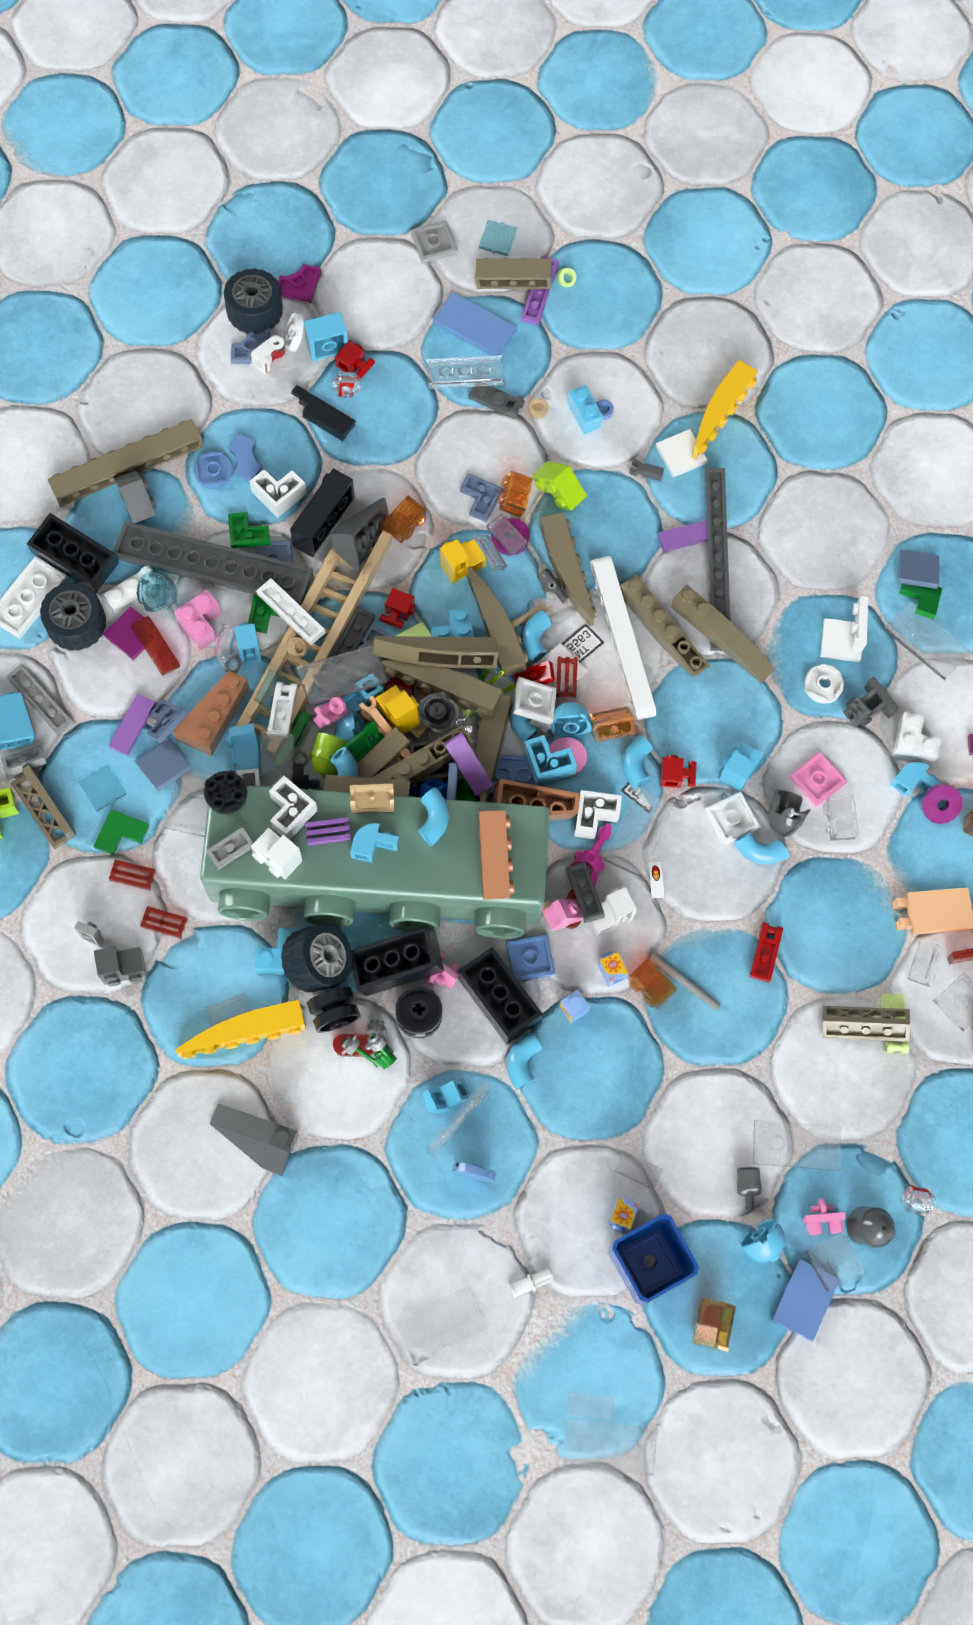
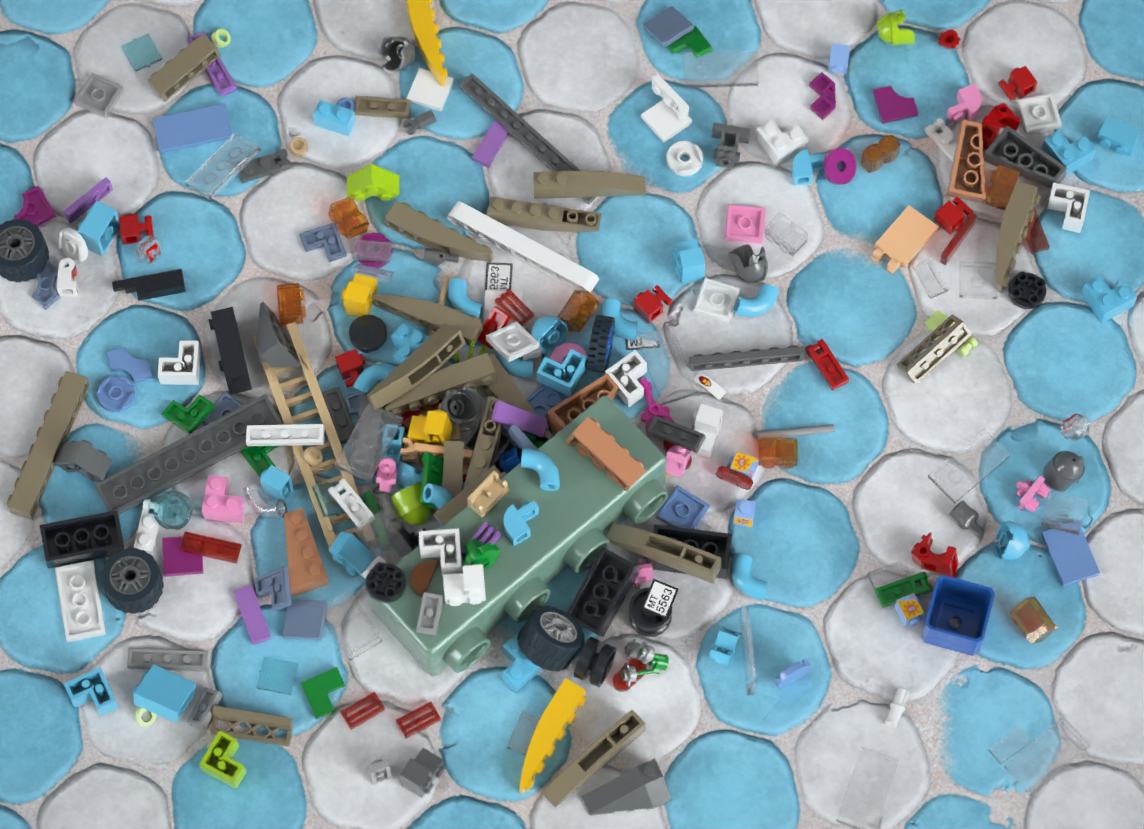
camera: 40 degrees left, 5 degrees down
none -> medium lavender tile [63,177,113,223]
none -> black tile [349,315,387,354]
none -> medium azure cylinder [353,363,397,394]
none -> dark tan tile [354,96,411,119]
none -> dark grey helmet [378,36,415,73]
none -> reddish brown tile [411,559,439,598]
none -> green plant [462,539,501,571]
none -> dark tan slope [542,709,646,808]
none -> black wheel [587,315,615,373]
none -> dark tan slope [606,523,721,584]
none -> sticker [641,579,679,619]
none -> dark grey plate [689,345,804,372]
none -> clear red tile [715,466,754,490]
none -> green plate [875,572,933,608]
none -> red tile [911,532,959,577]

